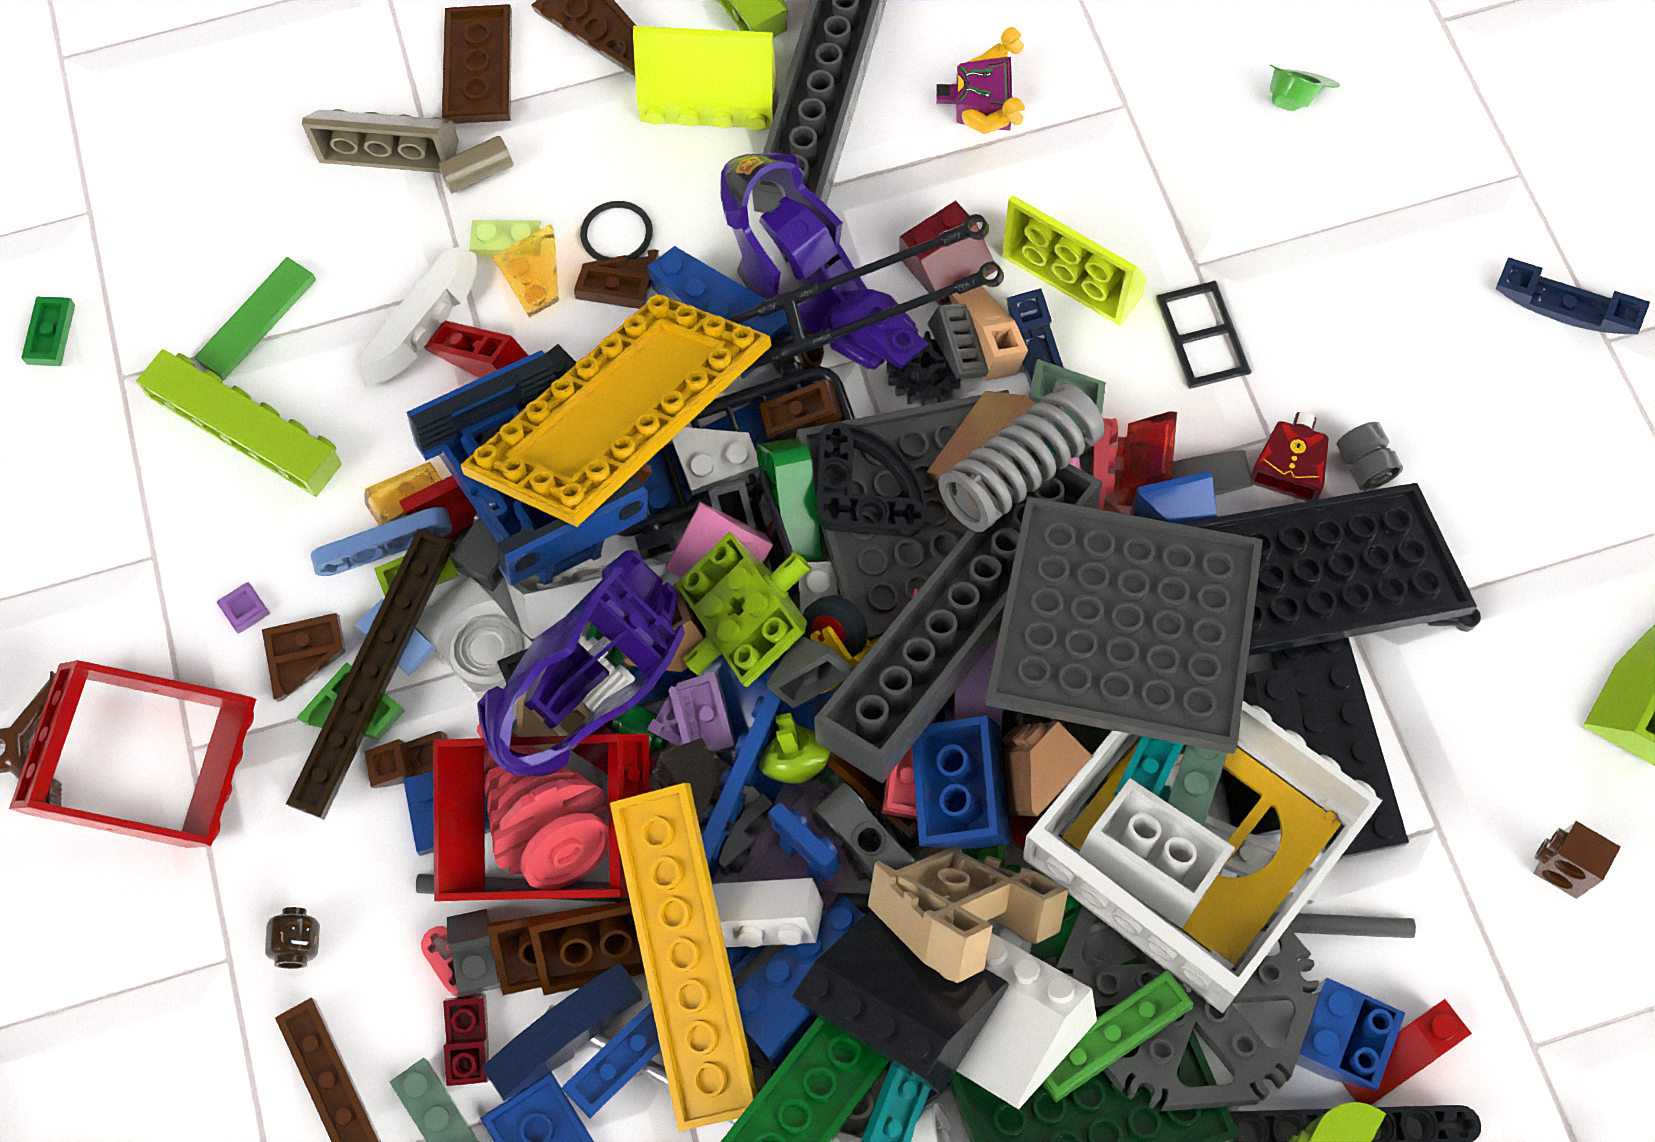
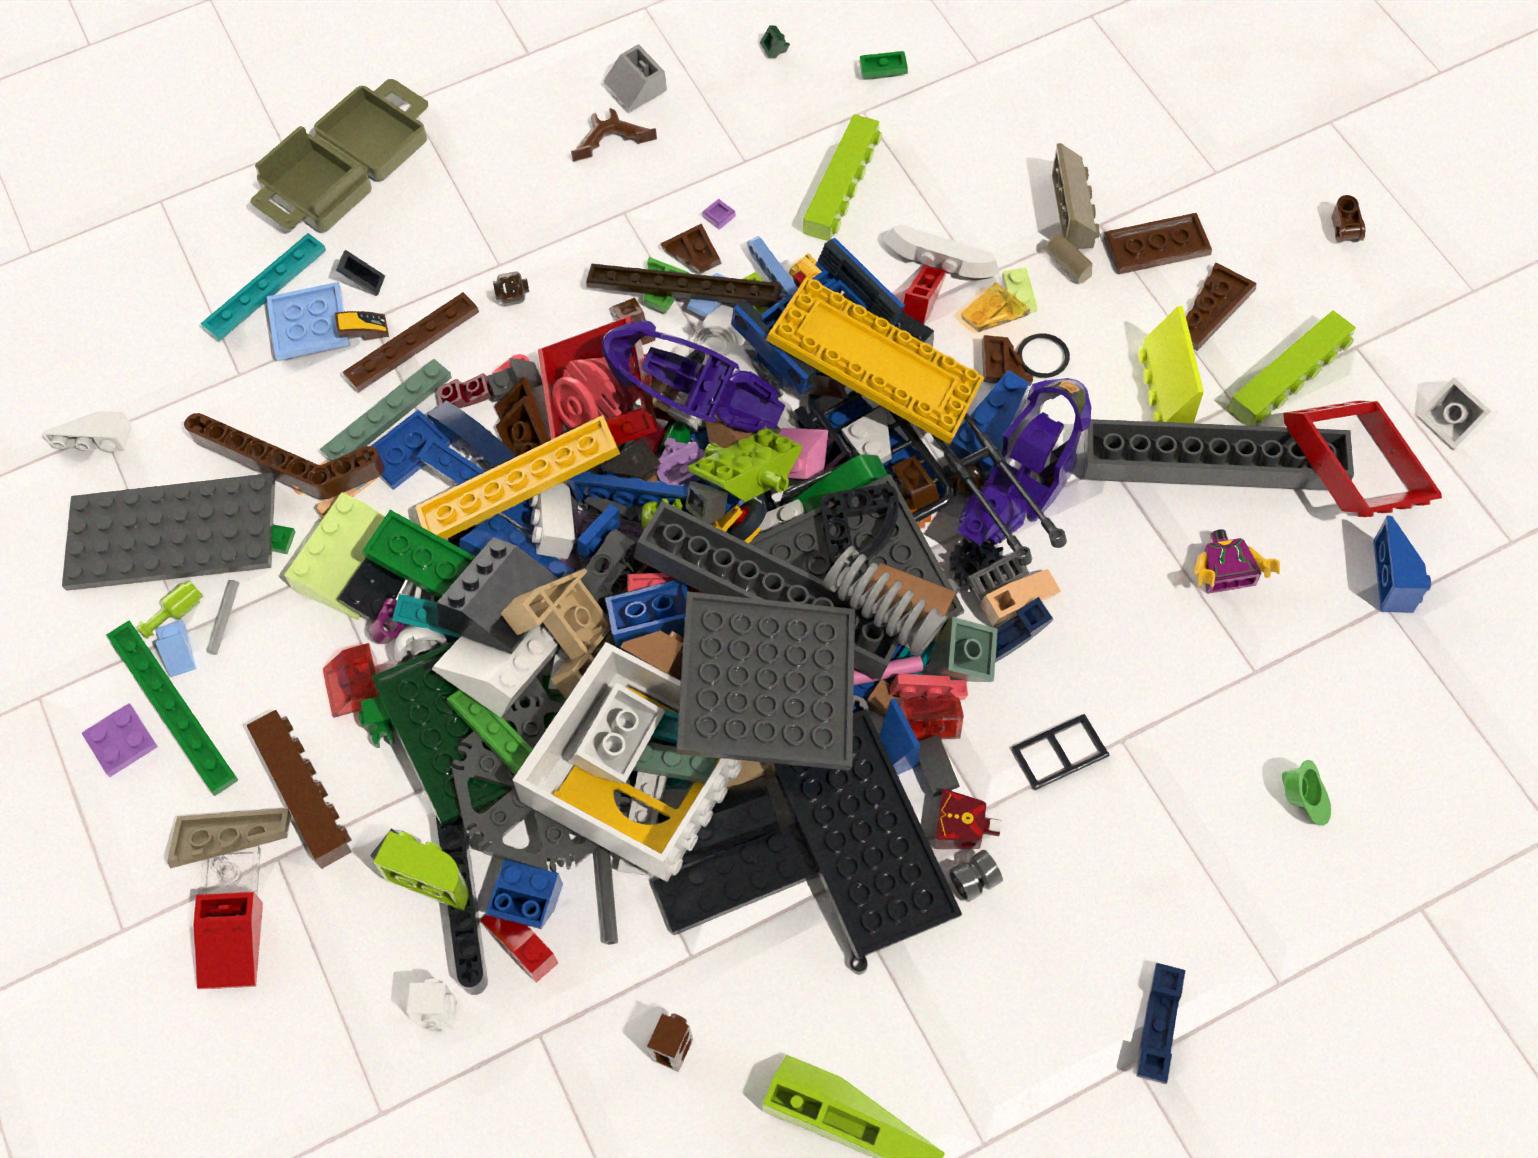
camera: 80 degrees right, 5 degrees down
red window [9,660,257,848] -> none
bright green tile [194,257,316,381] -> none
dark red slope [899,200,997,306] -> none
neon yellow slope [1002,195,1147,326] -> none

